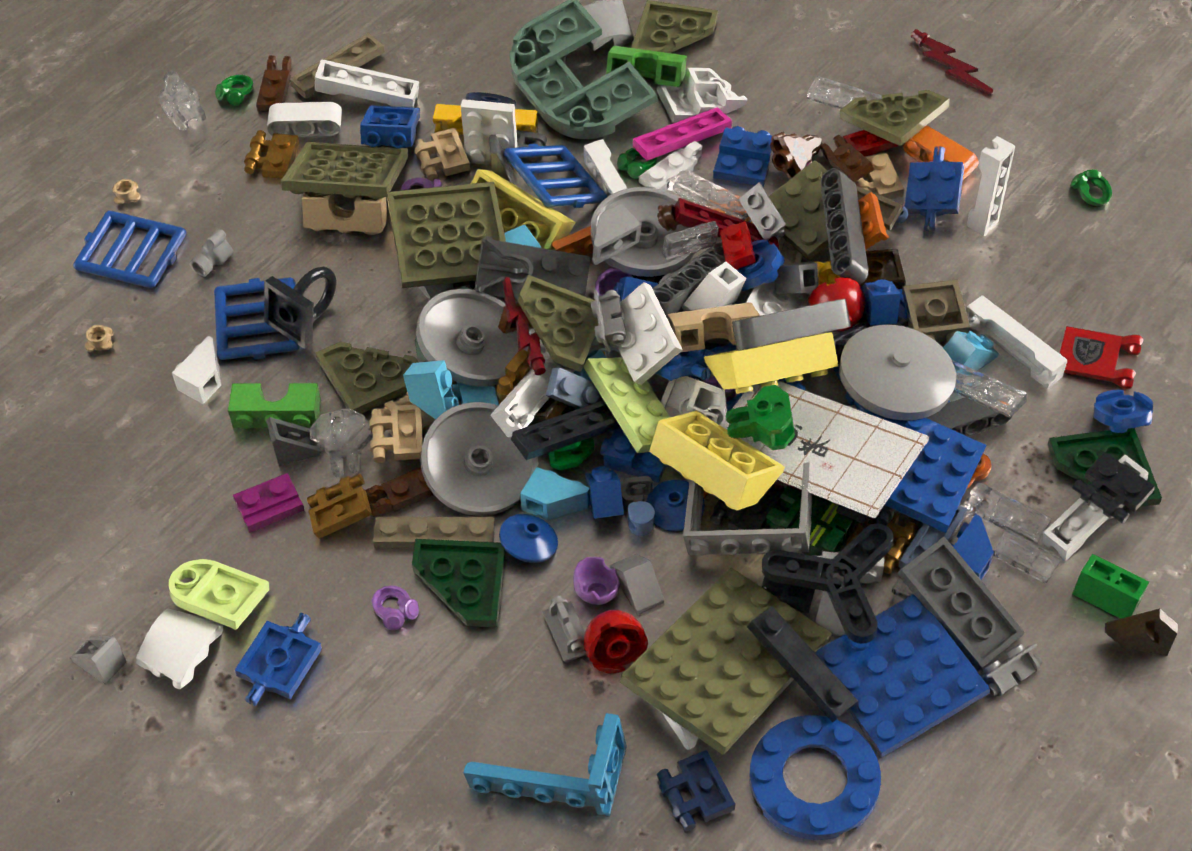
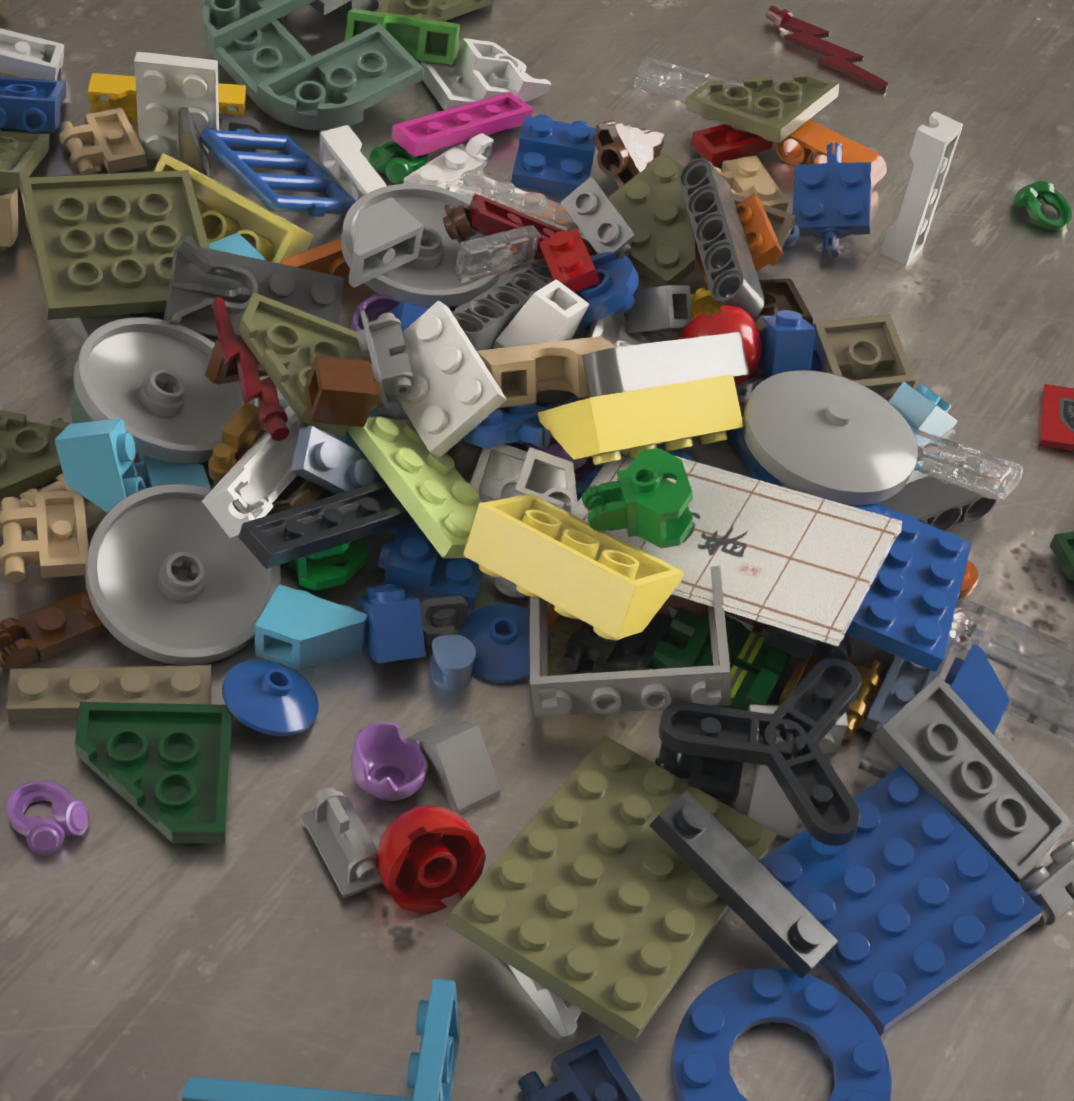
camera: 15 degrees left, 5 degrees down
reddish brown hinge [820,135,874,182] -> none
white piece [966,295,1068,389] -> none
none -> reddish brown brick [304,356,380,427]

